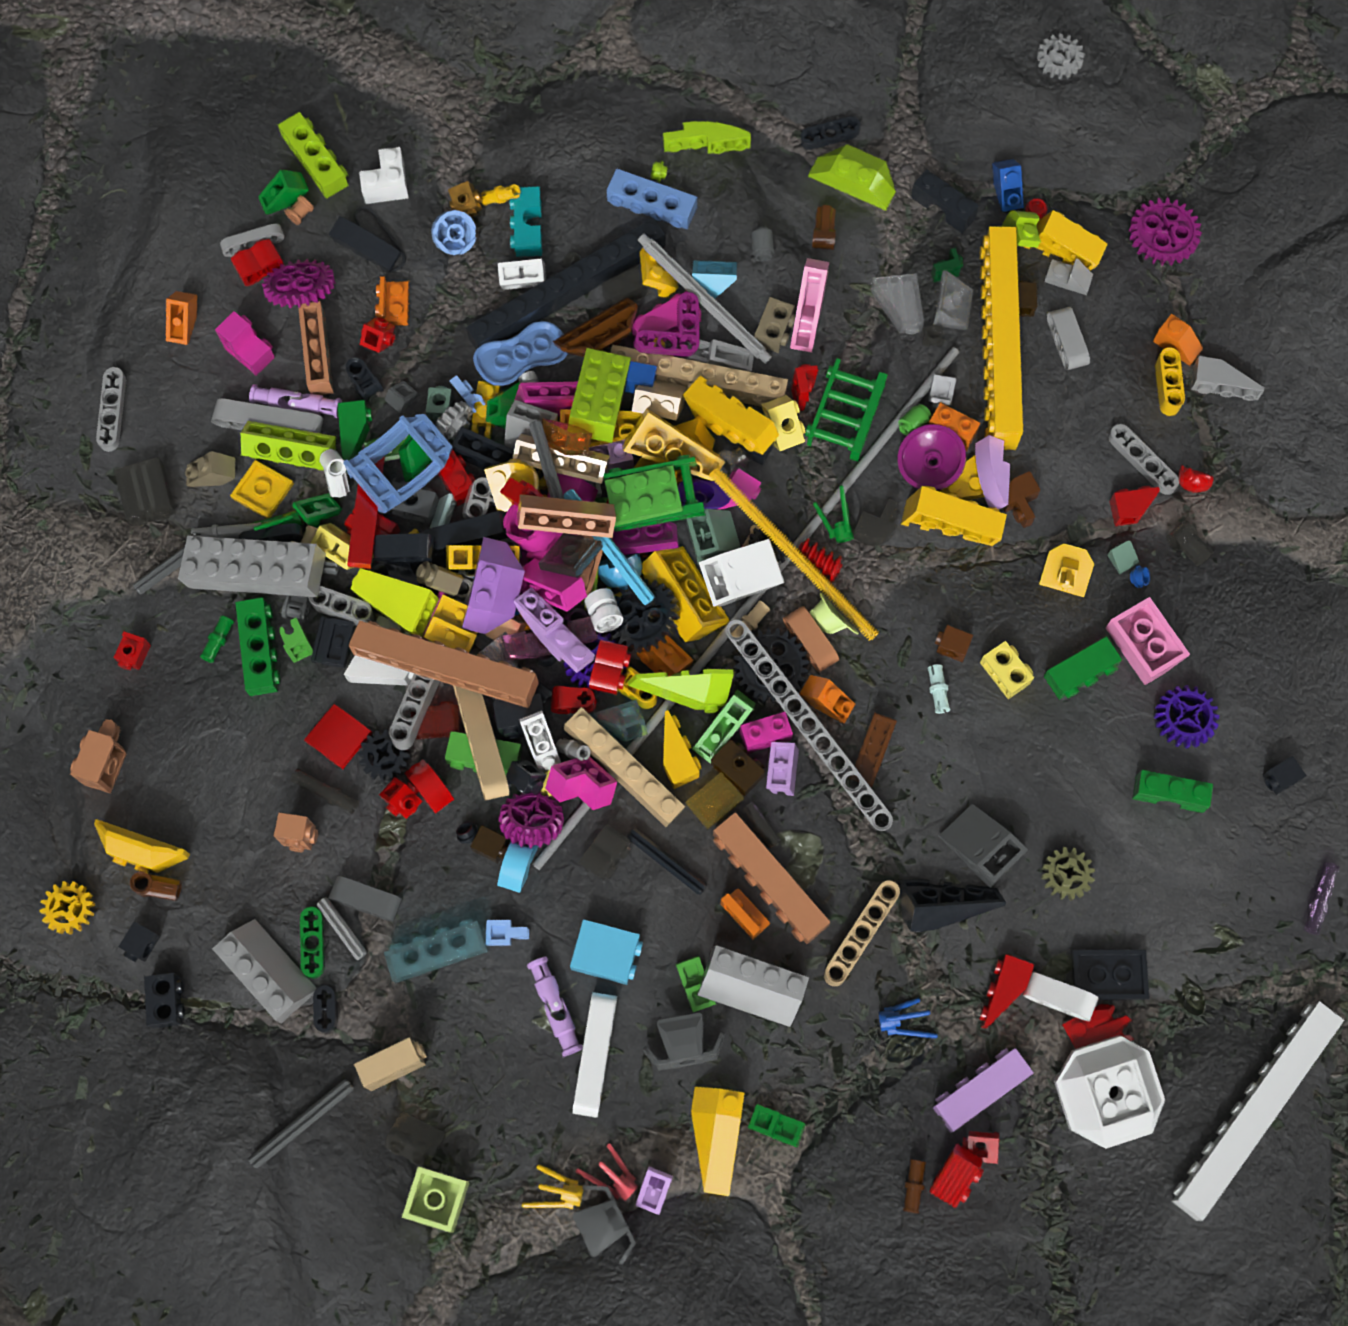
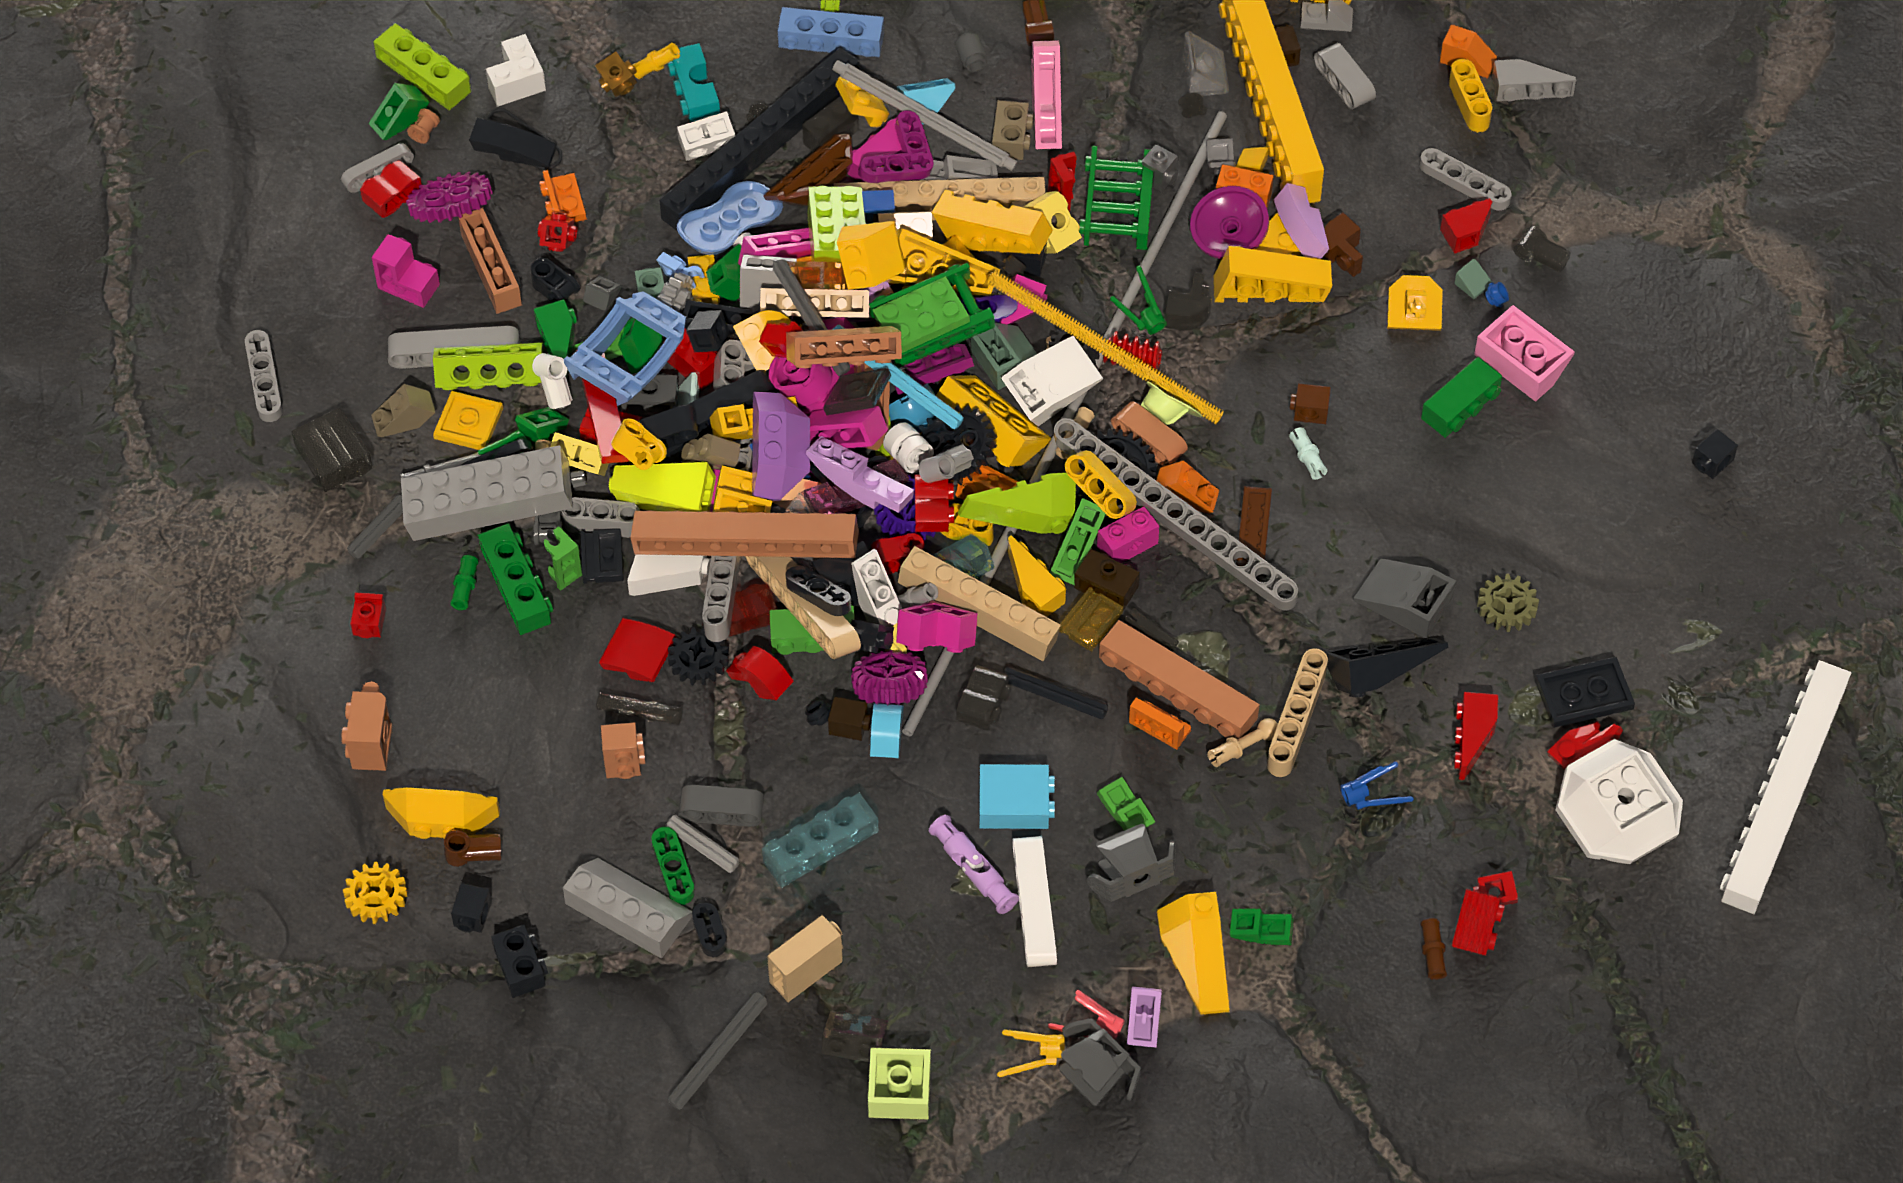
camera: 15 degrees left, 15 degrees down
orange slope [166,291,197,345] -> none
lavender piece [249,384,342,418] -> none
red brick [379,777,423,819] -> none
light blue cylinder [431,210,476,255] -> none
light blue plate [486,920,529,946] -> none
light grey slope [697,946,809,1027] -> none
lavender hinge [766,742,799,796] -> none
clear slope [871,273,924,334] -> none
bright green brick [898,404,931,436] -> none
dark green bracket [931,248,963,283] -> none
lavender brick [933,1048,1033,1133] -> none
light yellow brick [980,641,1034,699] -> none
white beam [1023,972,1098,1021] -> none
green arch [1132,770,1213,813] -> none
dark purple gear [1154,685,1220,749] -> none
red hair [1178,465,1214,493] -> none
clear purple pin [1304,862,1340,935] -> none
none -> yellow piece [611,418,667,470]
none -> black brick [686,310,730,353]
none -> black beam [785,566,851,616]
none -> yellow slope [837,221,905,290]
none -> light grey piece [919,444,974,483]
none -> yellow beam [1065,450,1137,519]
none -> flat silver bracket [1142,145,1178,192]
none -> tan pin [1207,718,1278,767]
none -> yellow slope [1235,147,1269,173]

